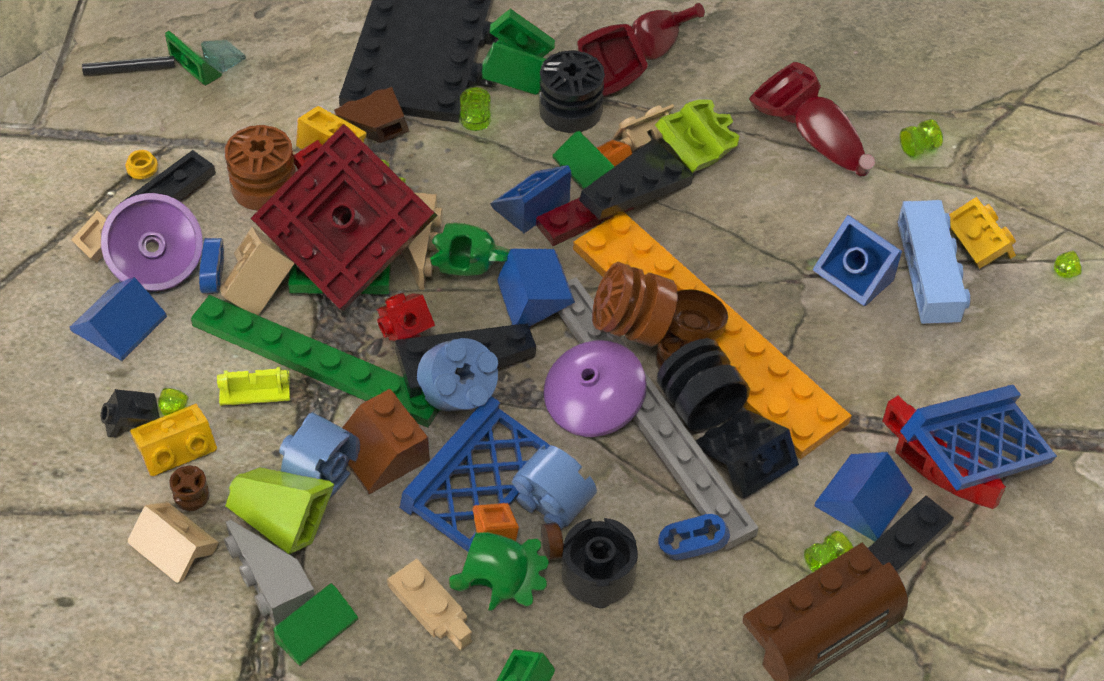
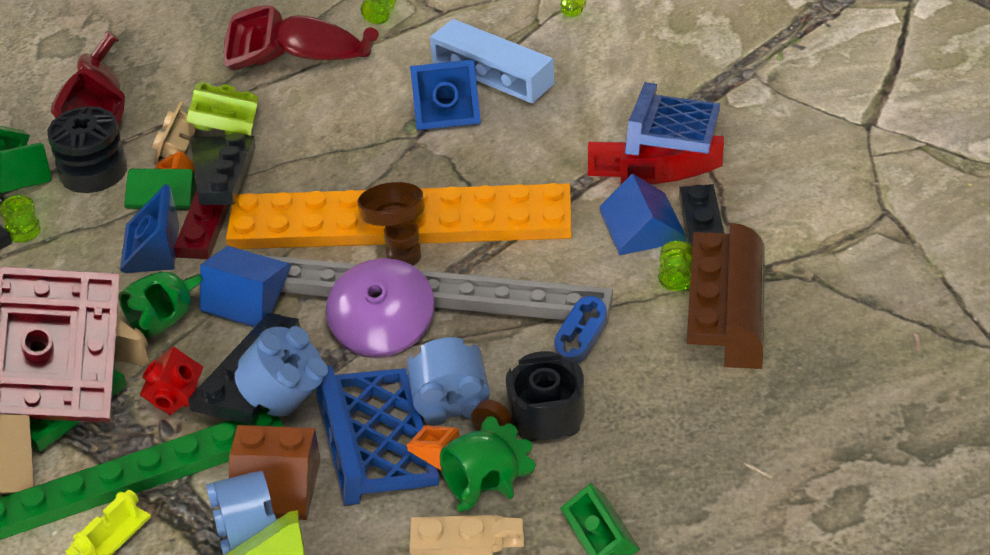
camera: 45 degrees left, 10 degrees down
dark orange wheel [592,262,677,347] -> none
black wheel [656,338,750,432] -> none
black bracket [695,410,799,499] -> none
yellow bracket [949,197,1016,269] -> none

